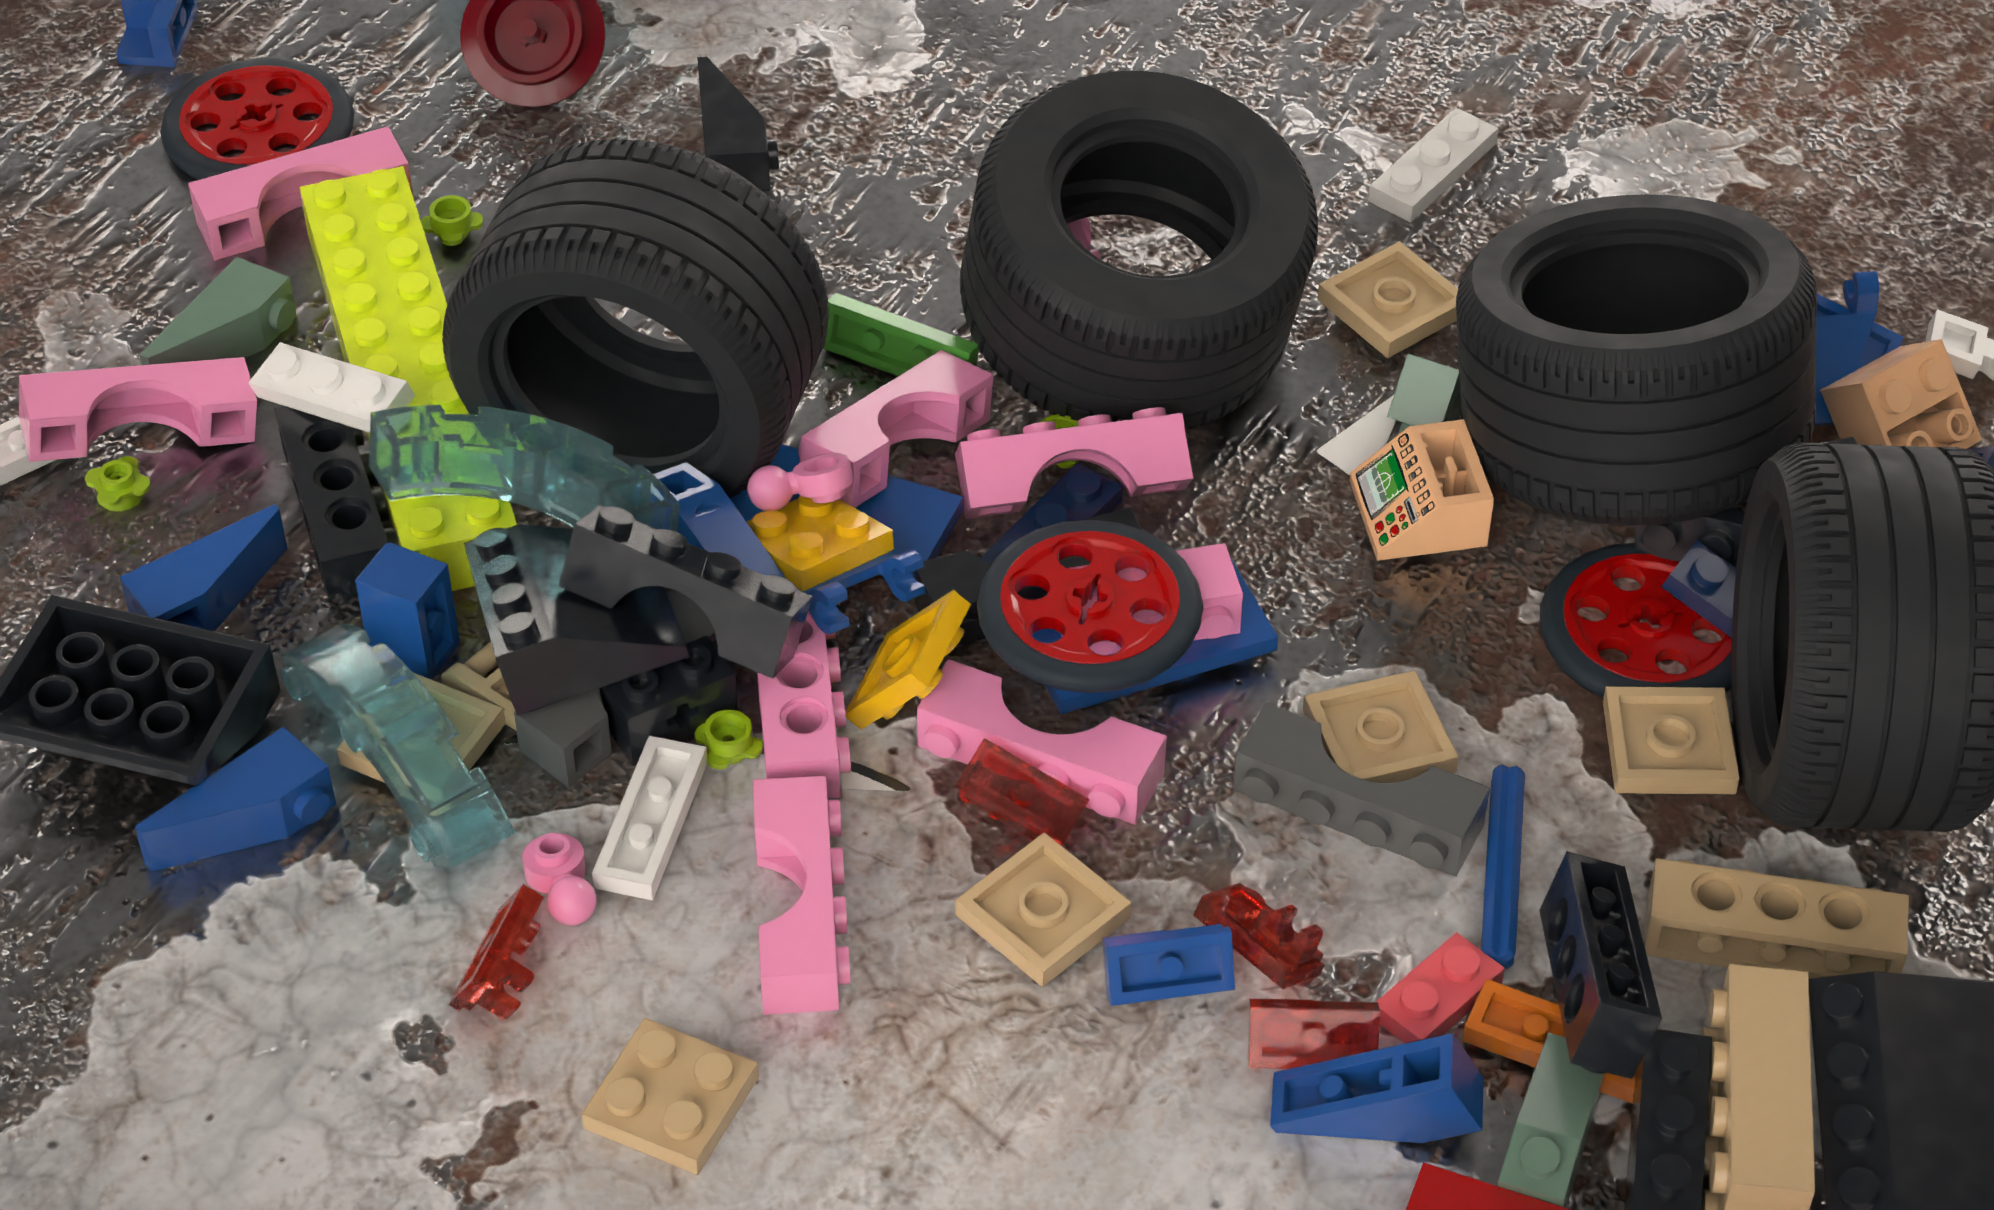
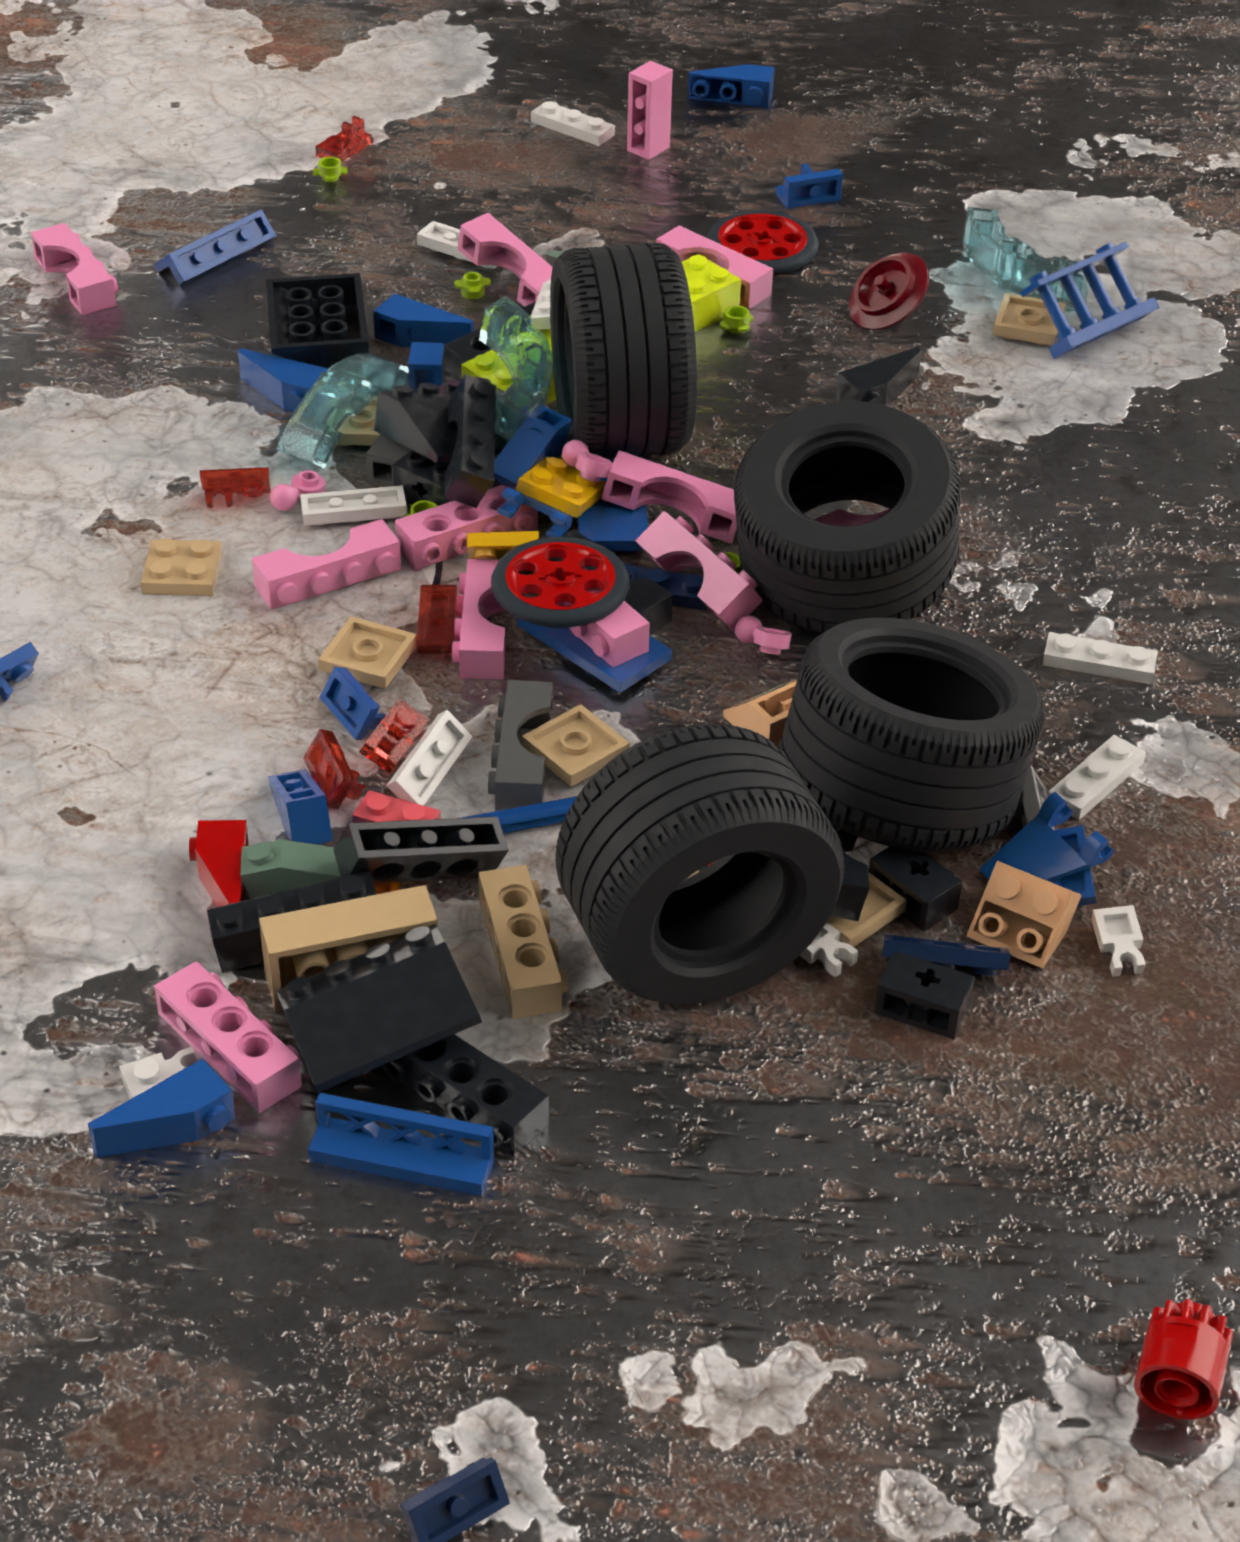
camera: 65 degrees right, 5 degrees down
none -> white plate [386,710,473,805]
none -> bright pink plate [735,616,792,655]

